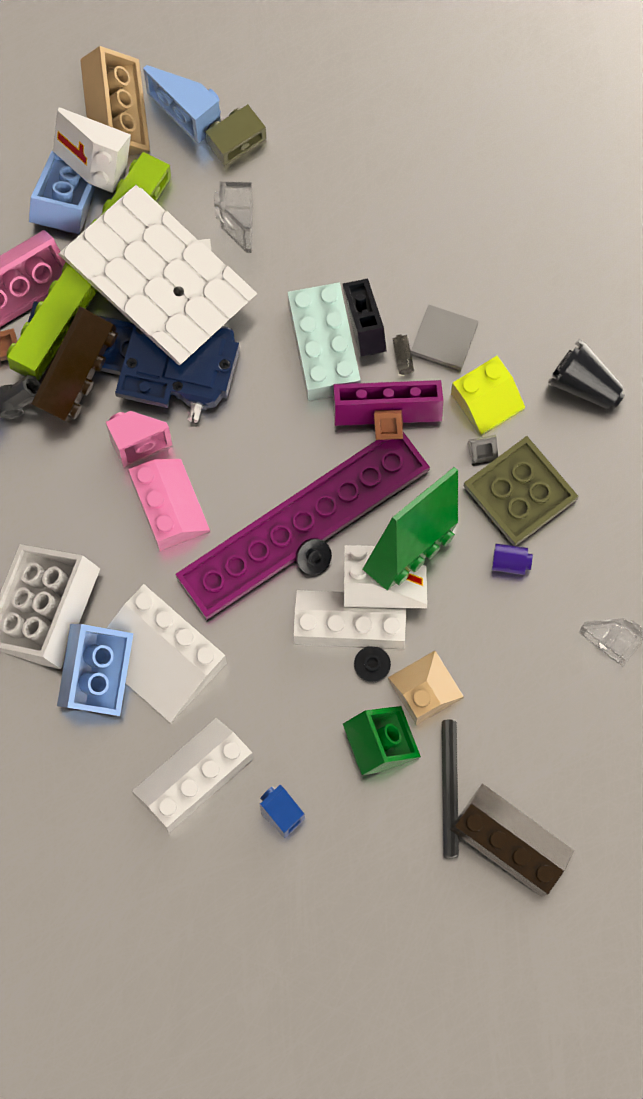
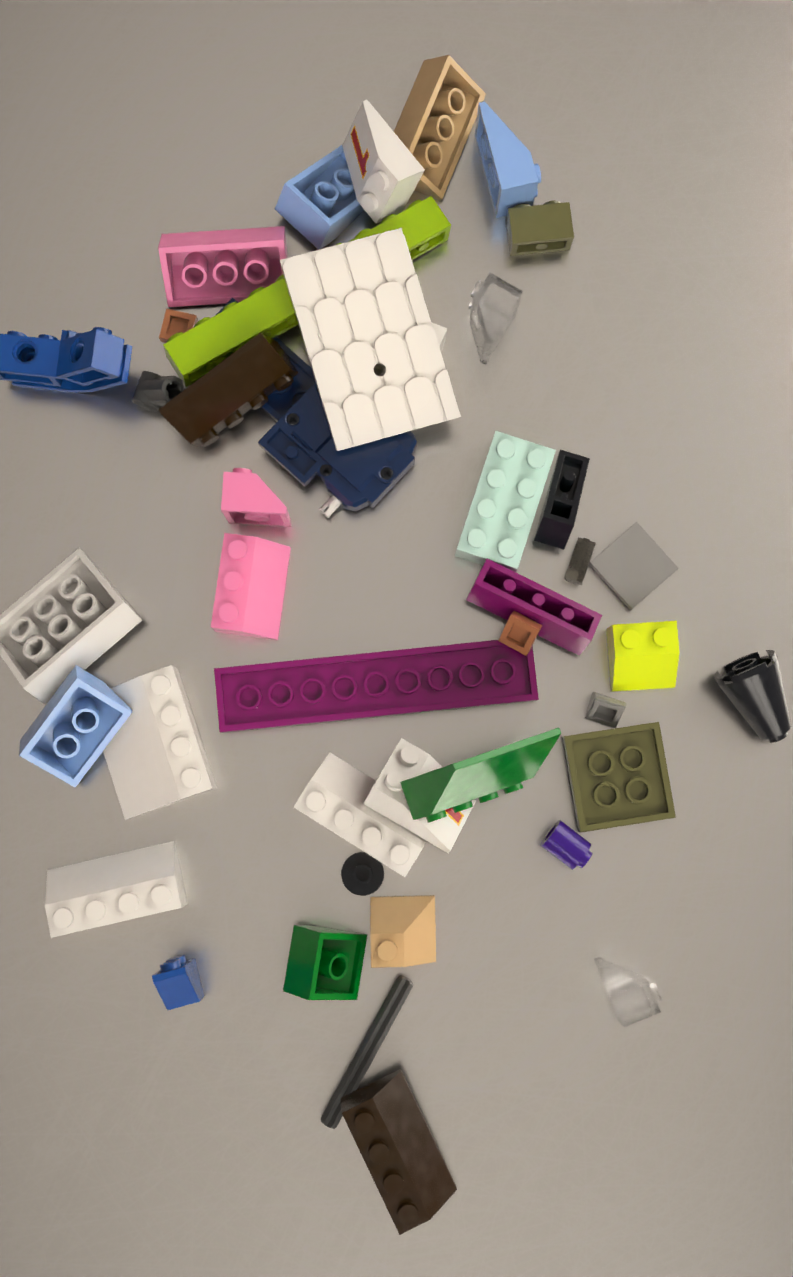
camera: 25 degrees right, 10 degrees up
black piece [296,538,332,575] -> none

